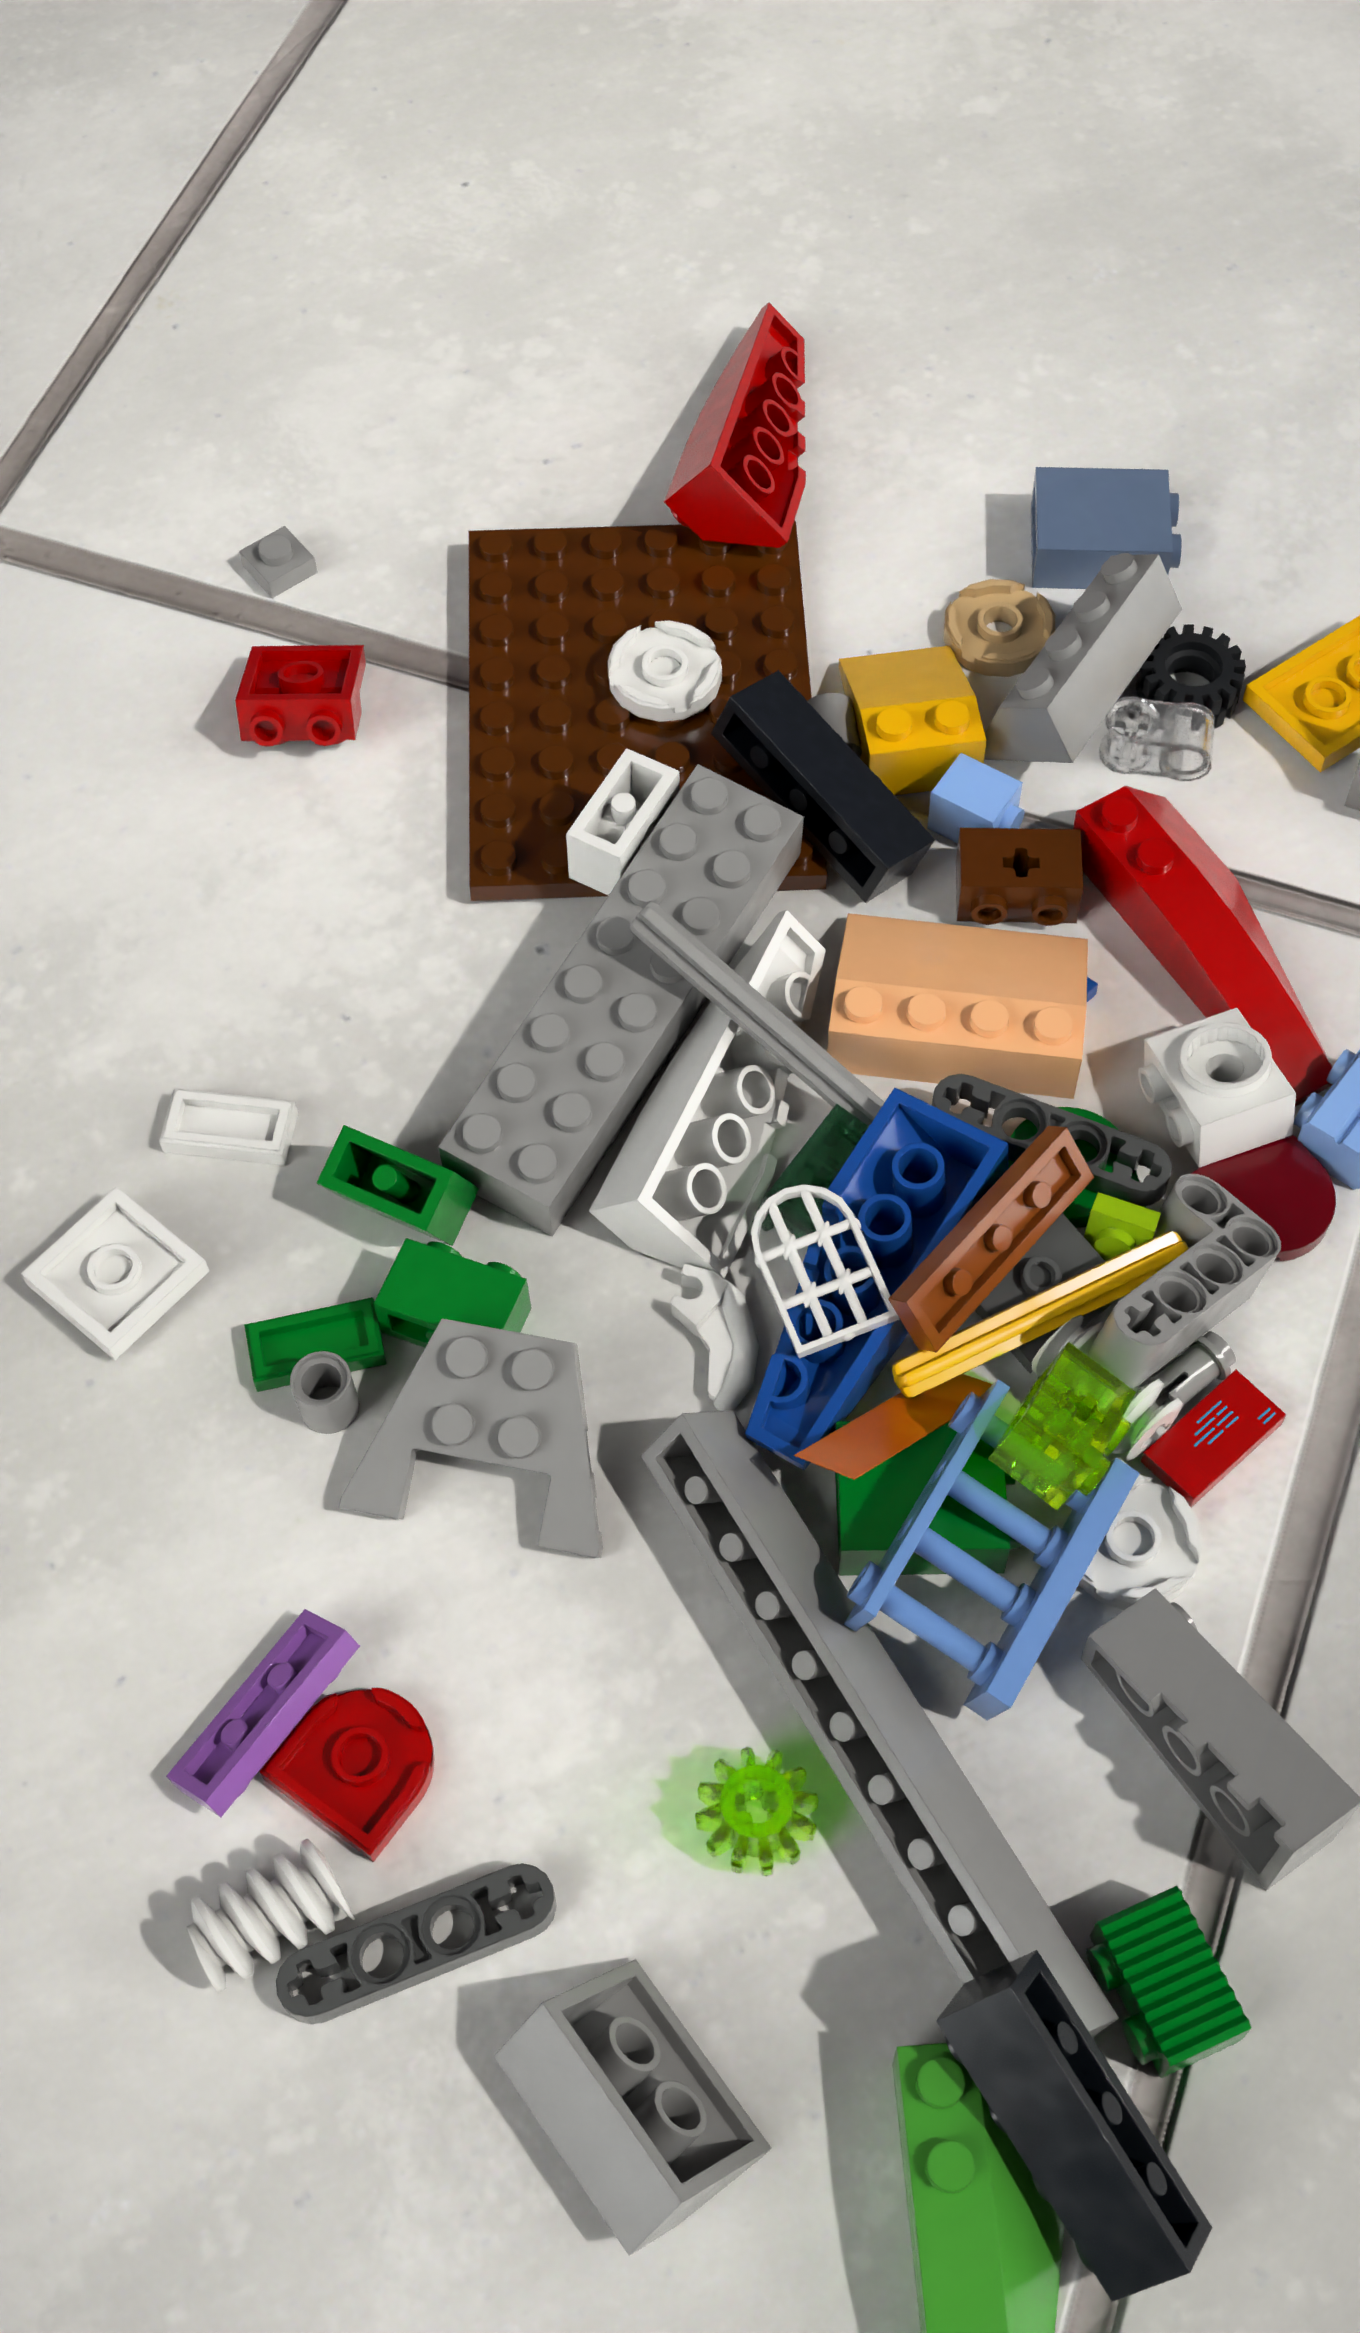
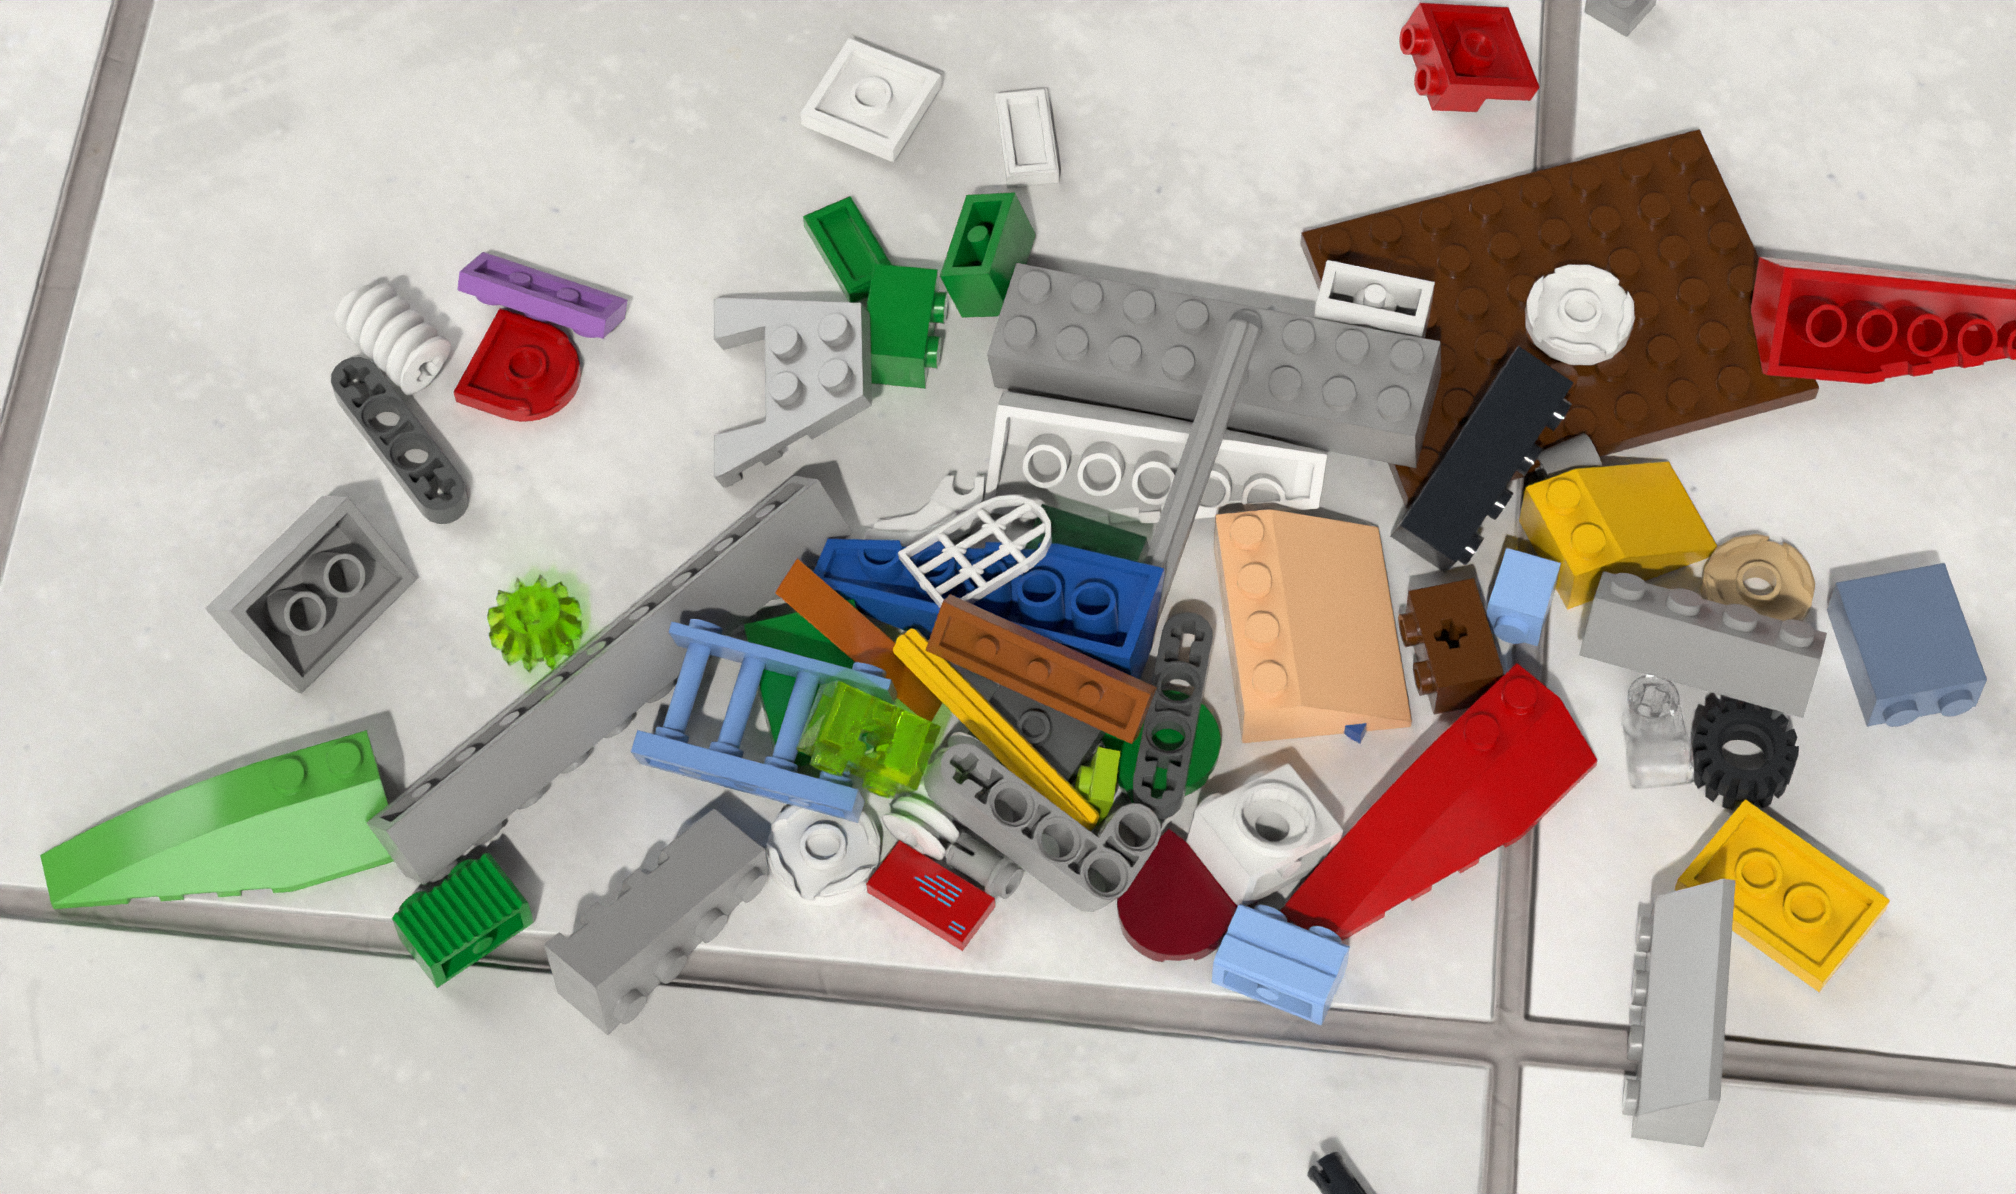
camera: 75 degrees right, 0 degrees up
light grey beam [290,1351,359,1434] -> none
black brick [936,1950,1213,2302] -> none

